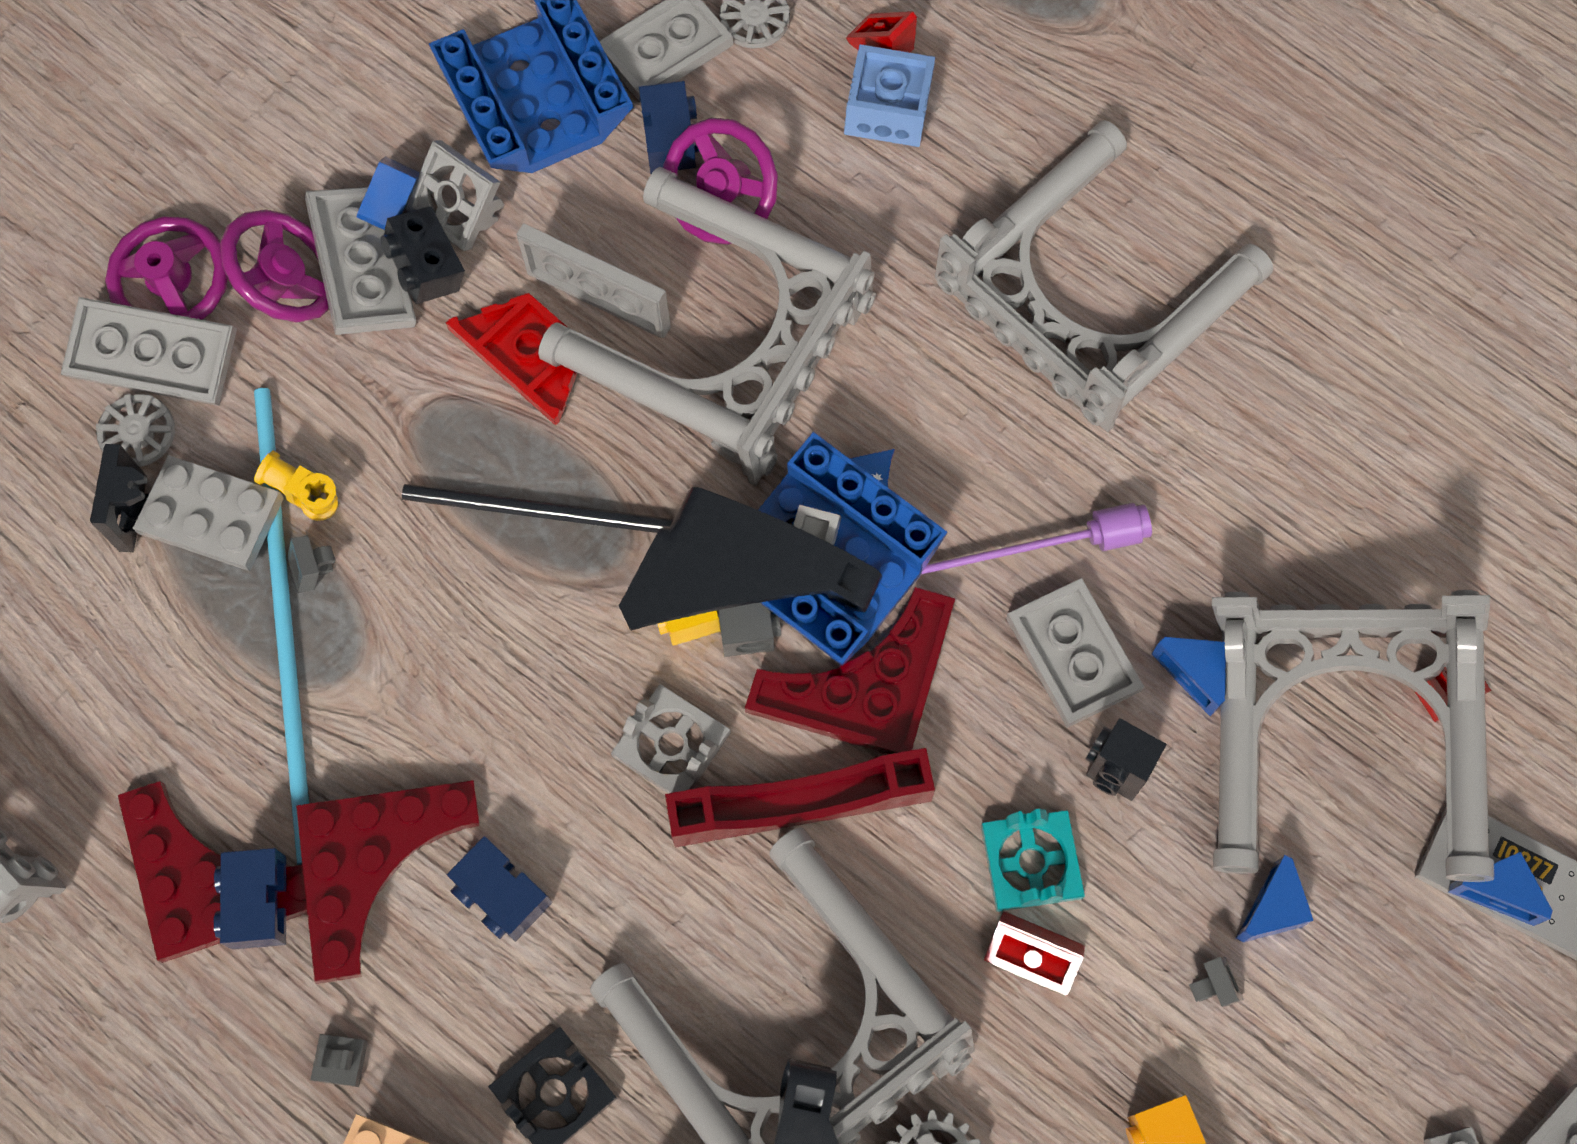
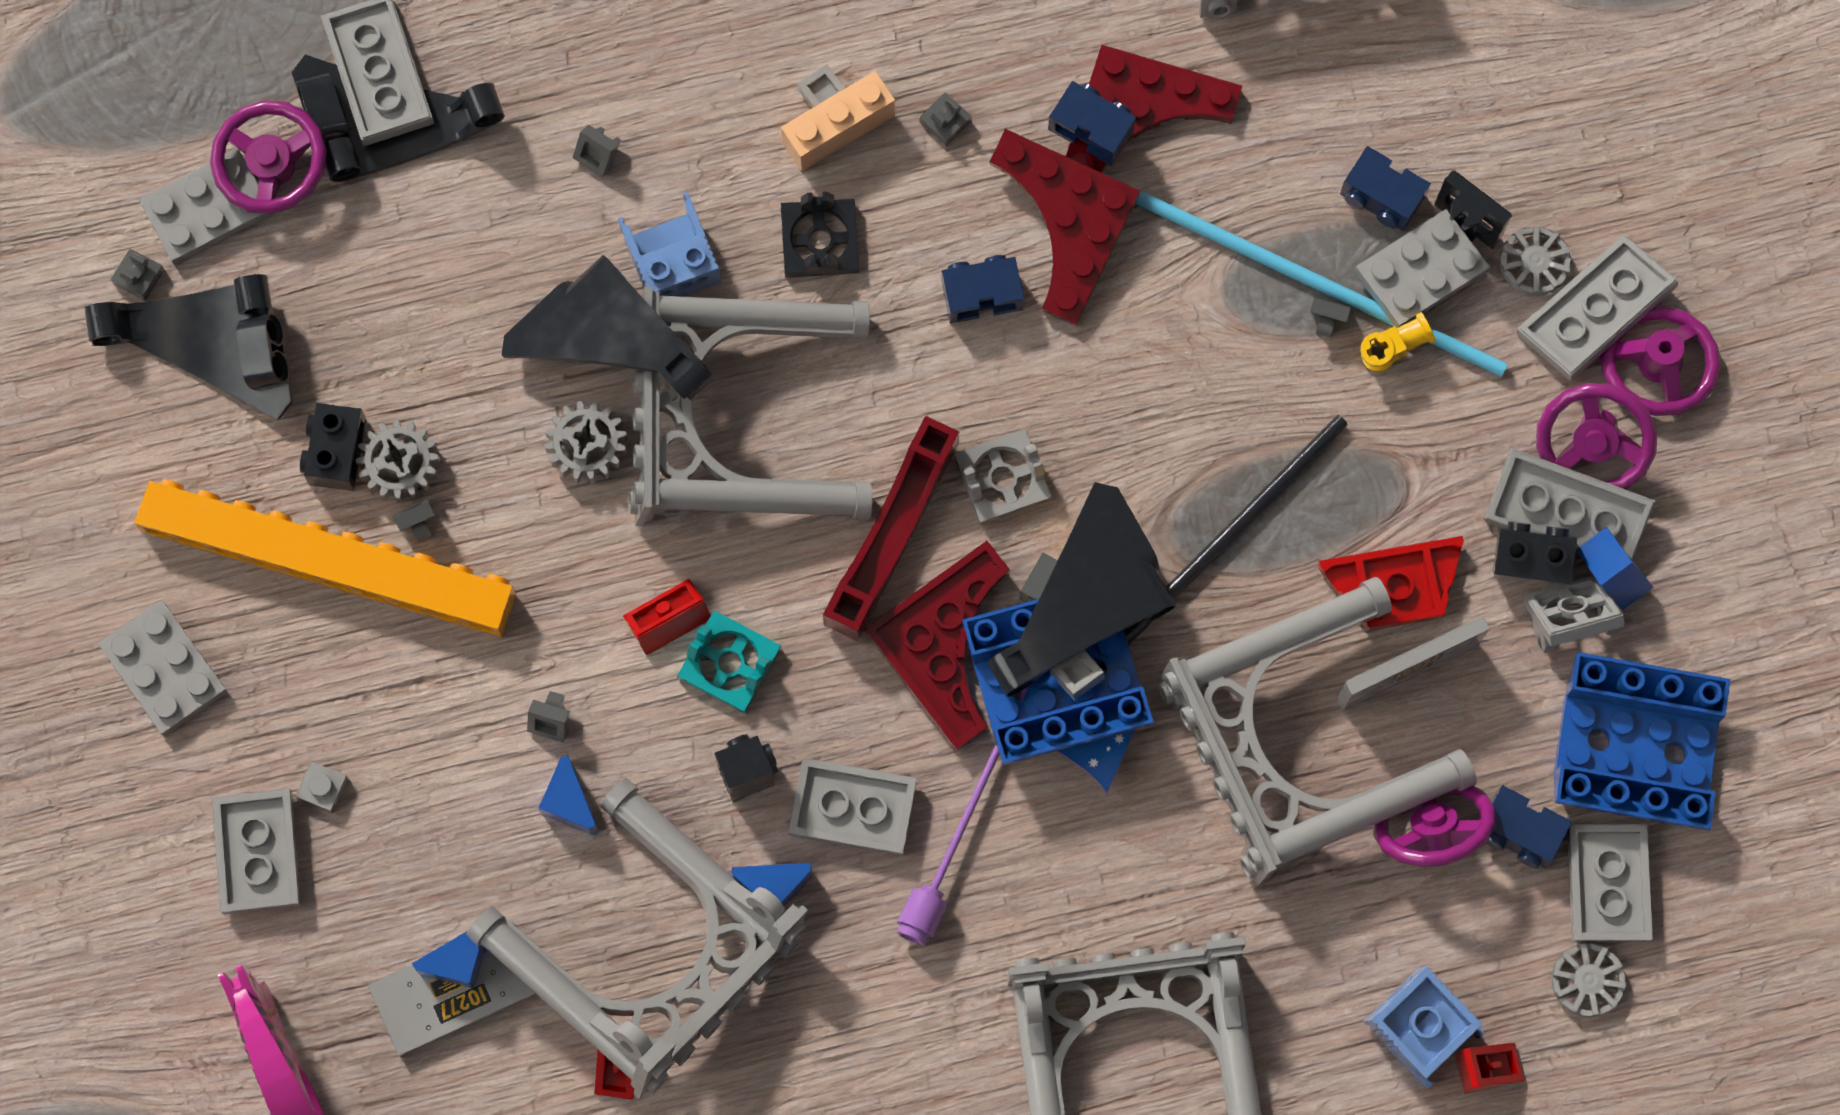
camera: 125 degrees right, 5 degrees up
none -> dark blue brick [1340,146,1431,231]

